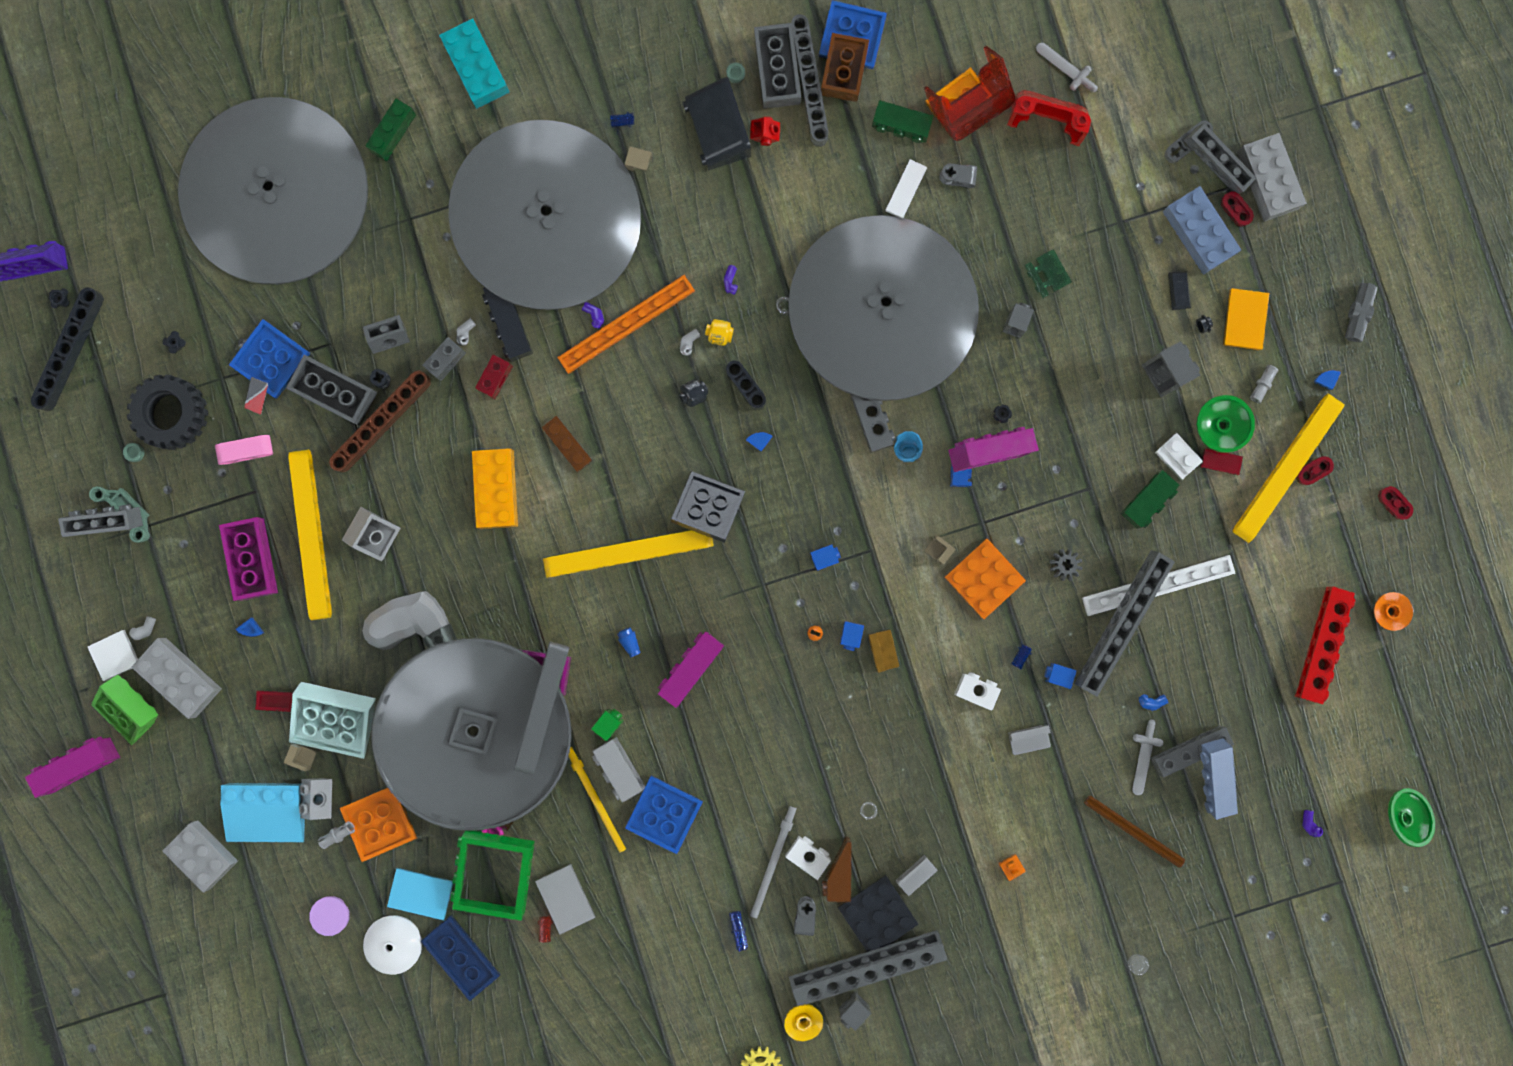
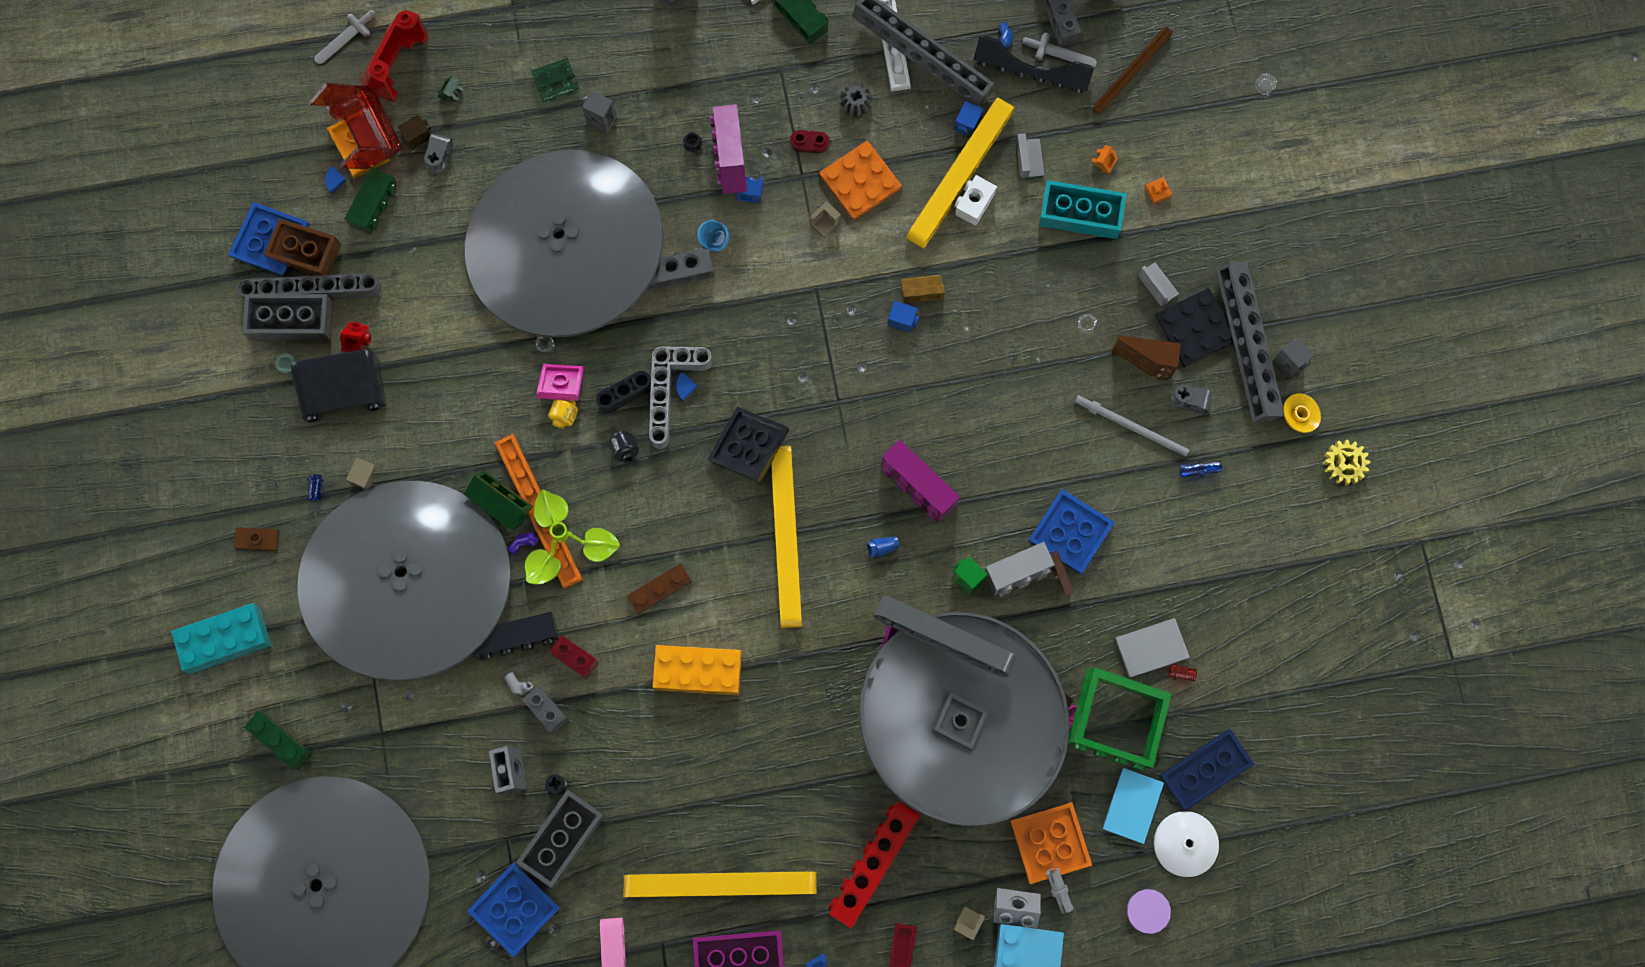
camera: 85 degrees left, 10 degrees down
sticker [244,377,268,414] -> none
light aqua slope [289,682,376,759] -> none
copper beam [329,371,431,472] -> none
light grey slope [342,507,401,561] -> none
light grey piece [362,591,457,650] -> none
yellow bar [568,747,626,853] -> none
light grey arm [680,329,701,355] -> none
dark purple arm [724,265,738,295] -> none
white brick [786,836,831,880] -> none
orange hinge [807,626,823,641] -> none
blue brick [810,545,841,571] -> none
white tile [885,159,927,218] -> none
clear blue pin [1011,644,1032,670] -> none
none -> reddish brown plate [234,527,280,551]
none -> blue tile [325,166,347,194]
none -> dark brown brick [397,115,432,150]
none -> dark green tile [438,76,464,101]
none -> dark green brick [463,470,533,531]
none -> lime plant [525,489,620,584]
none -> dark pink tile [537,364,584,401]
none -> light grey beam [649,347,712,449]
none -> dark red plate [790,130,829,153]
none -> red brick [828,802,920,928]
none -> yellow beam [906,97,1015,249]
none -> black arch [973,35,1095,93]
none -> teal brick [1038,180,1127,239]
none -> reddish brown plate [1050,550,1073,596]
none -> orange tile [1091,145,1118,174]

